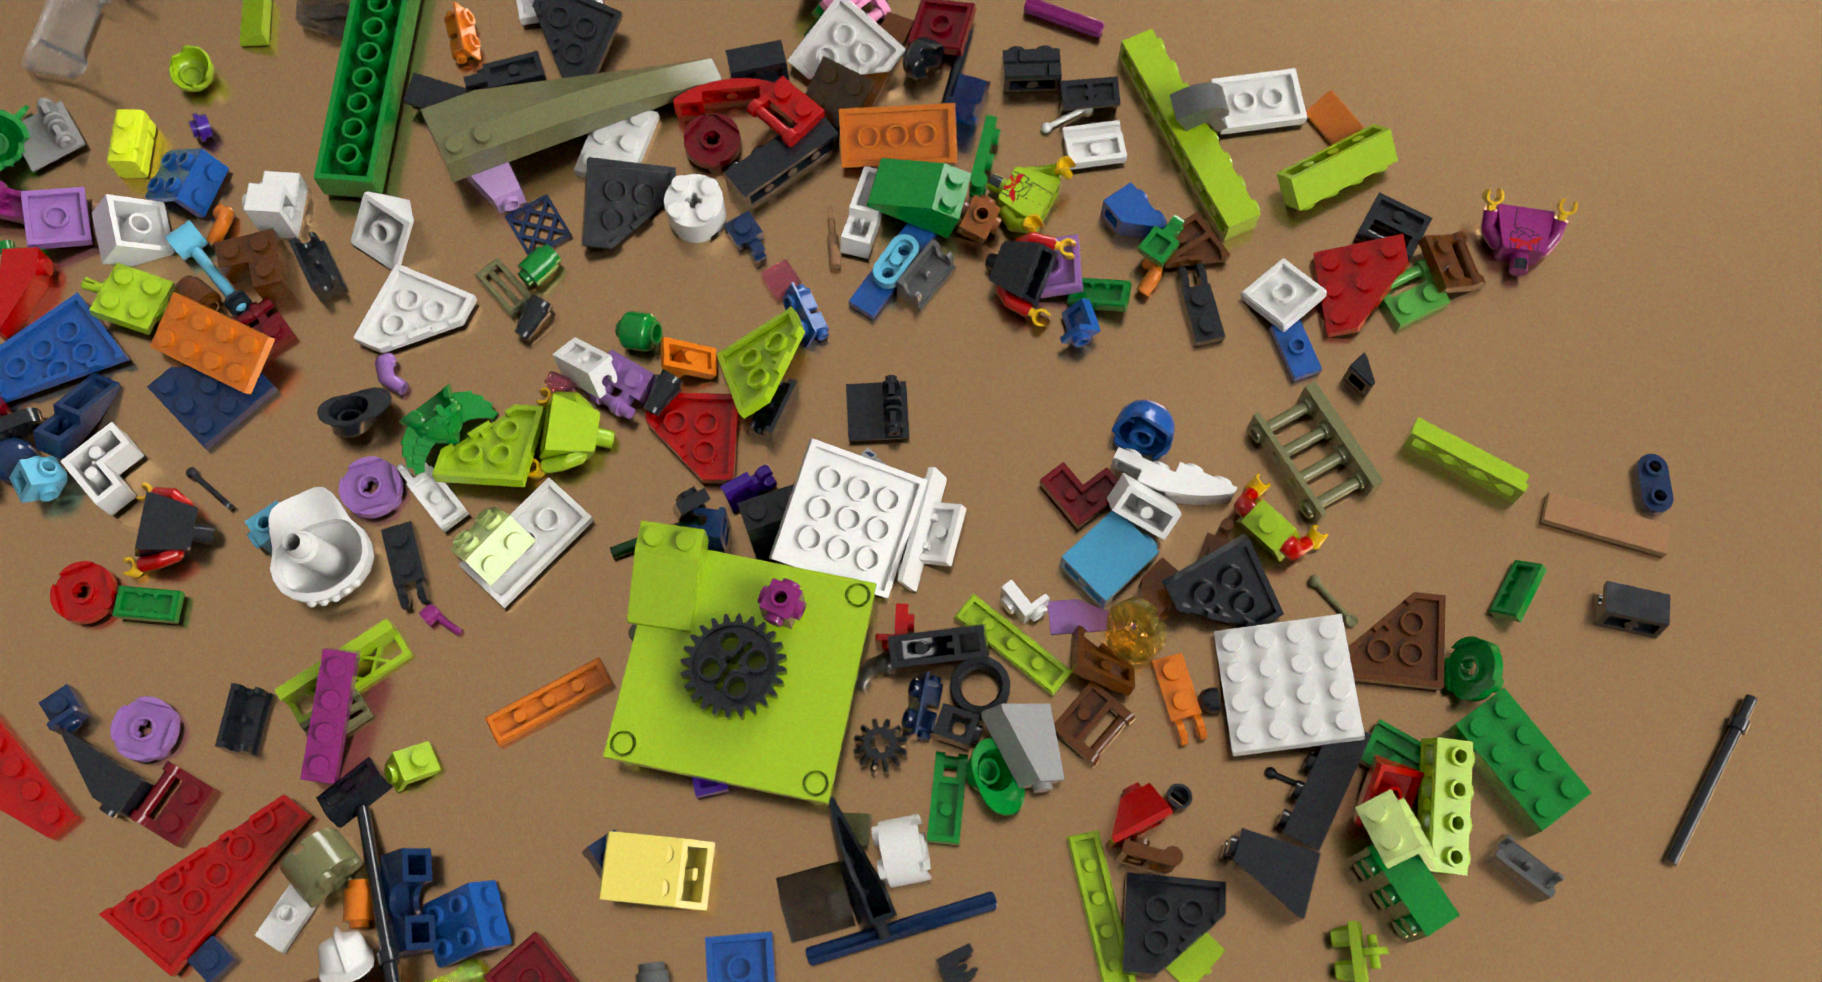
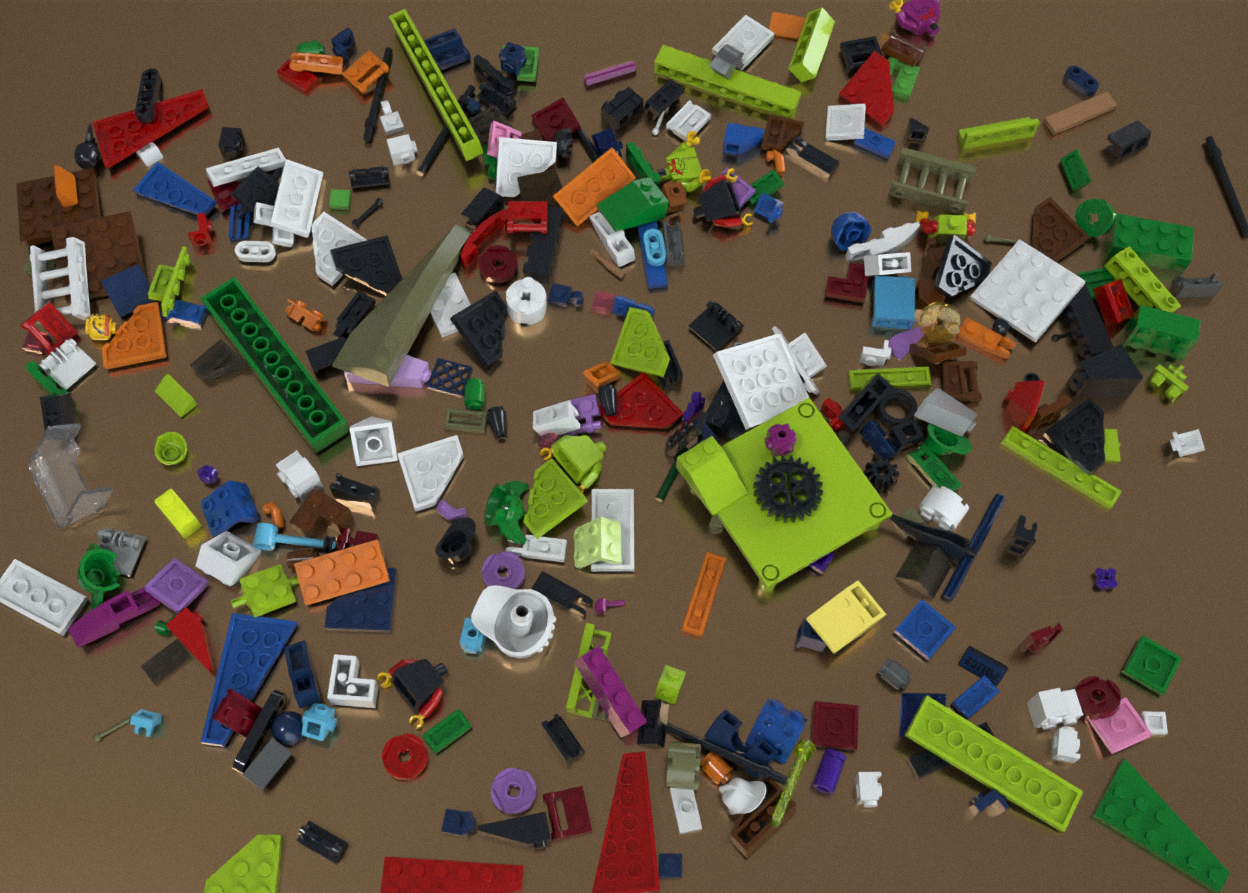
camera: 45 degrees left, 5 degrees down
black hinge [186,467,234,510] -> none
green head [615,311,662,352] -> none
green plate [1137,214,1185,268] -> none
yellowish green bracket [1355,789,1437,871] -> none

